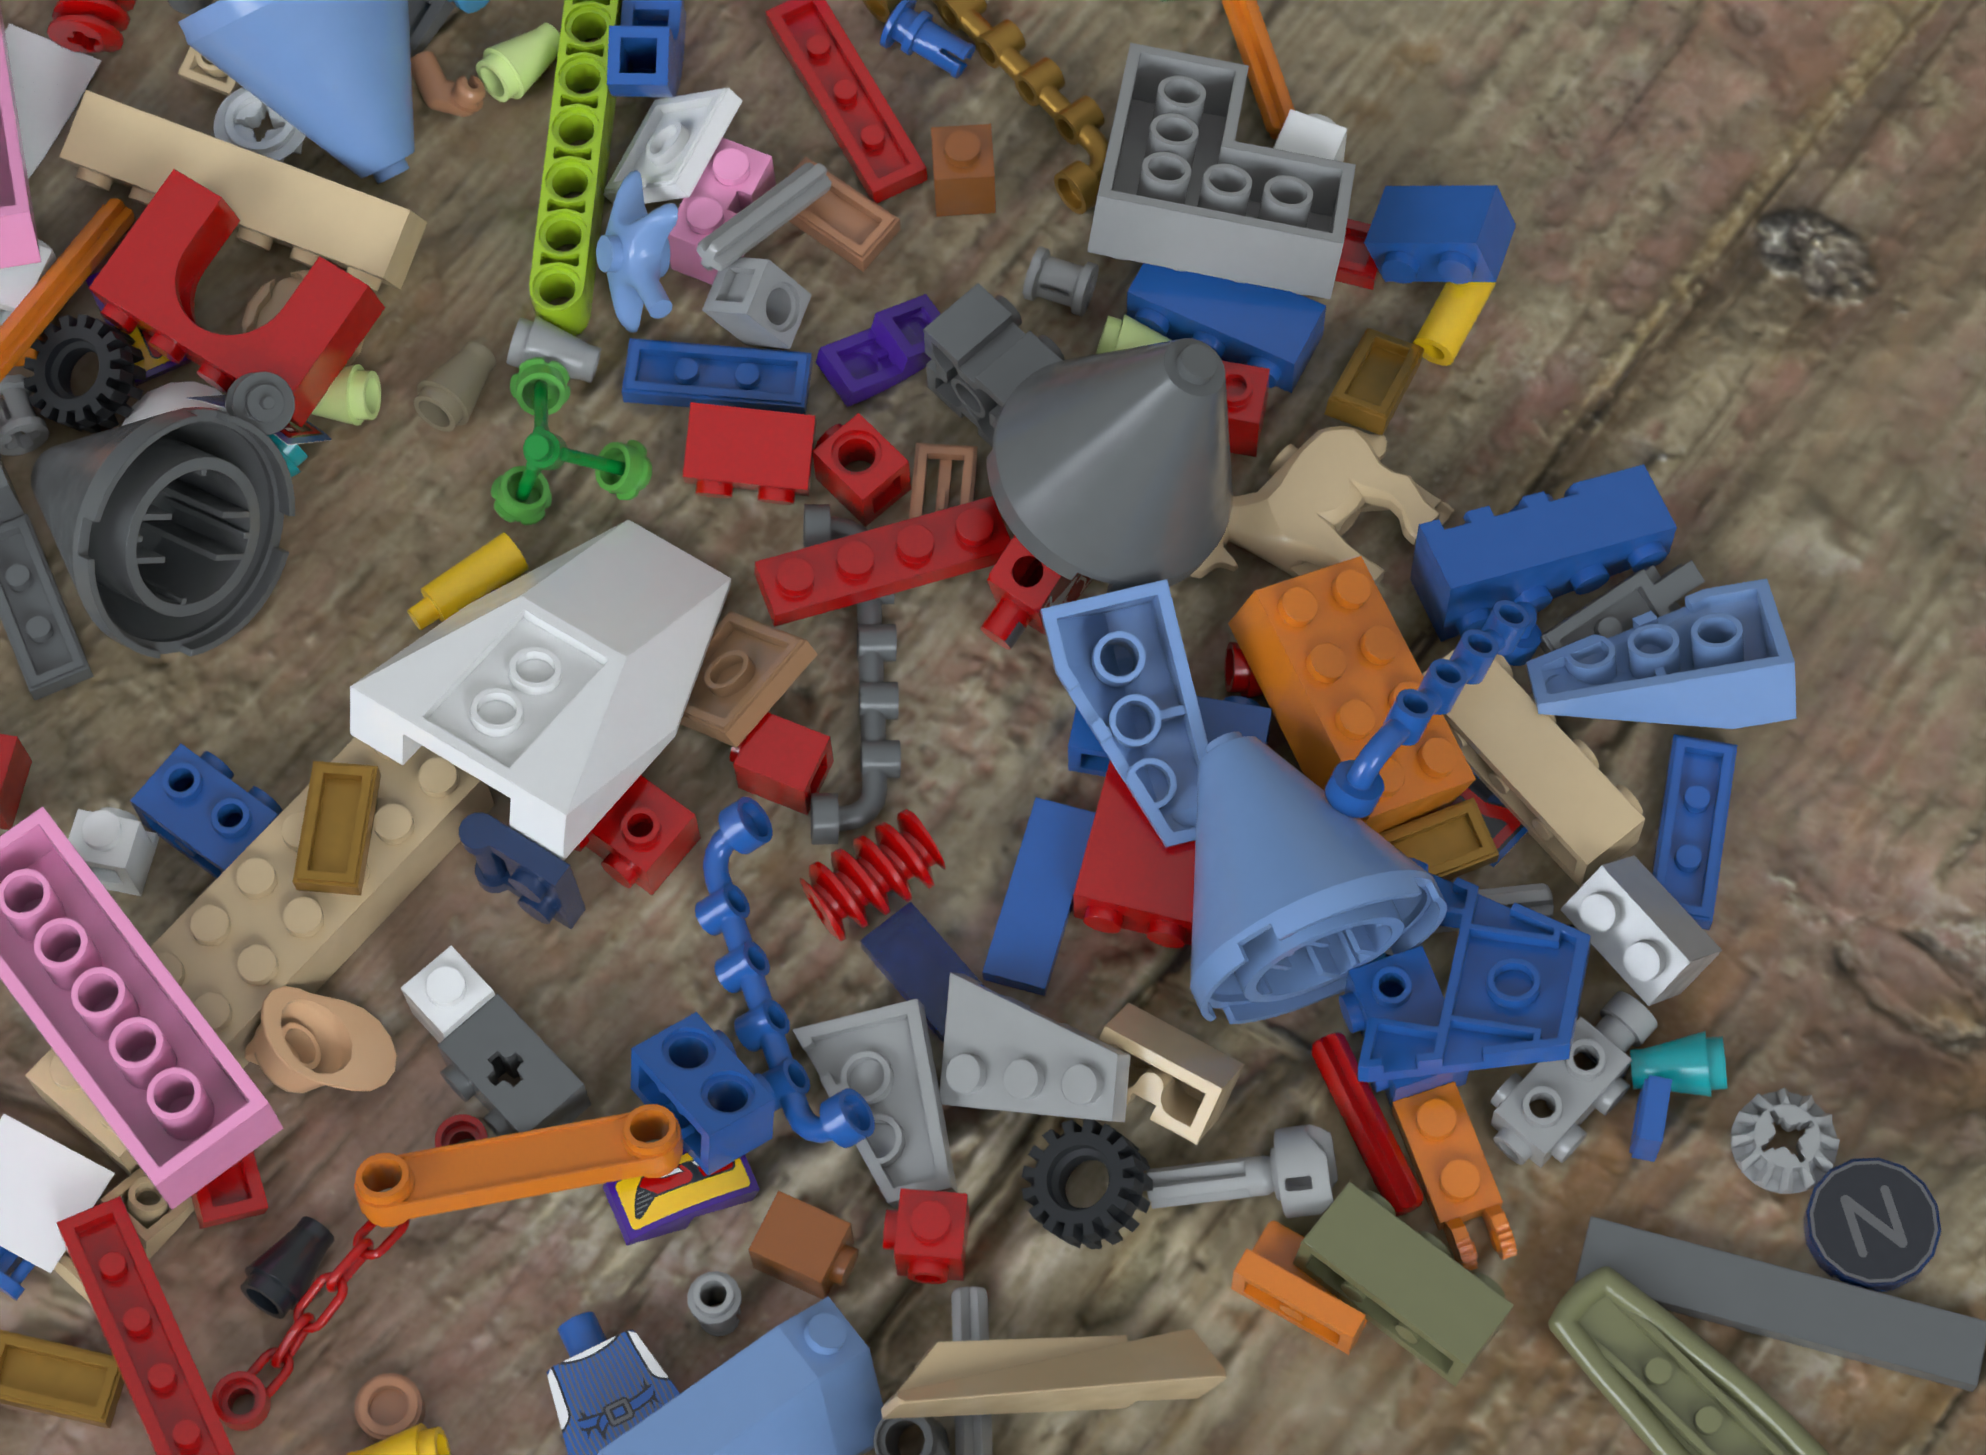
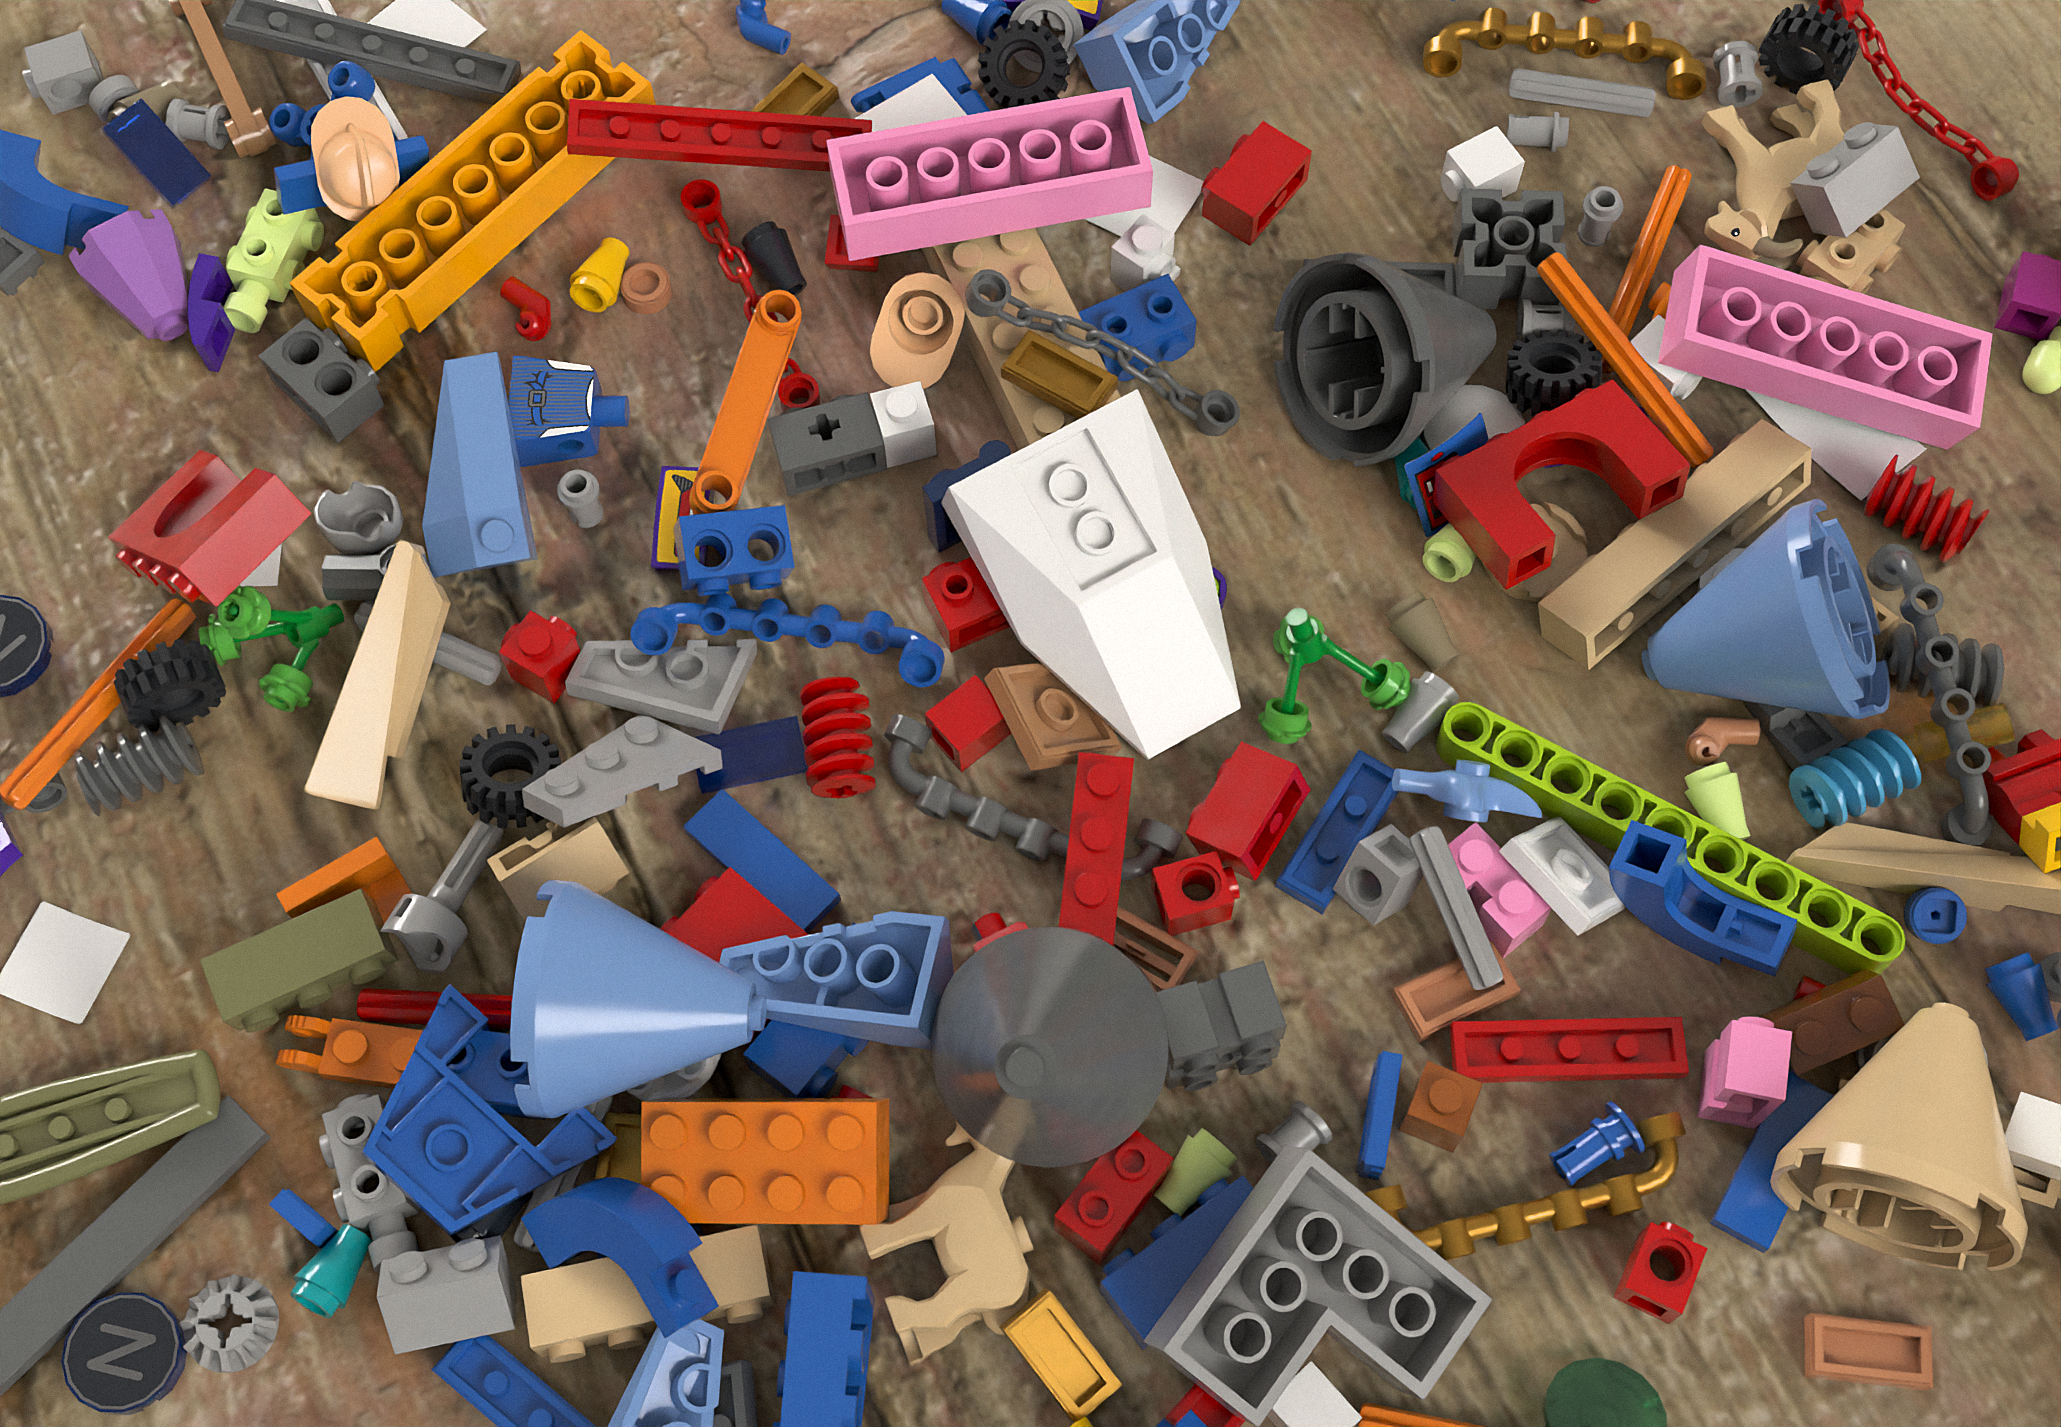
camera: 115 degrees right, 0 degrees up
dark grey wheel [225,372,295,435] -> none
yellow cylinder [407,532,529,631] -> none
dark orange brick [748,1190,859,1300] -> none
dark purple slope [815,294,940,407] -> none
blue bar [1325,600,1542,818] -> none
none -> blue arch [521,1177,719,1338]
none -> dark grey piece [965,269,1240,436]
none -> blue tile [1356,1051,1403,1181]

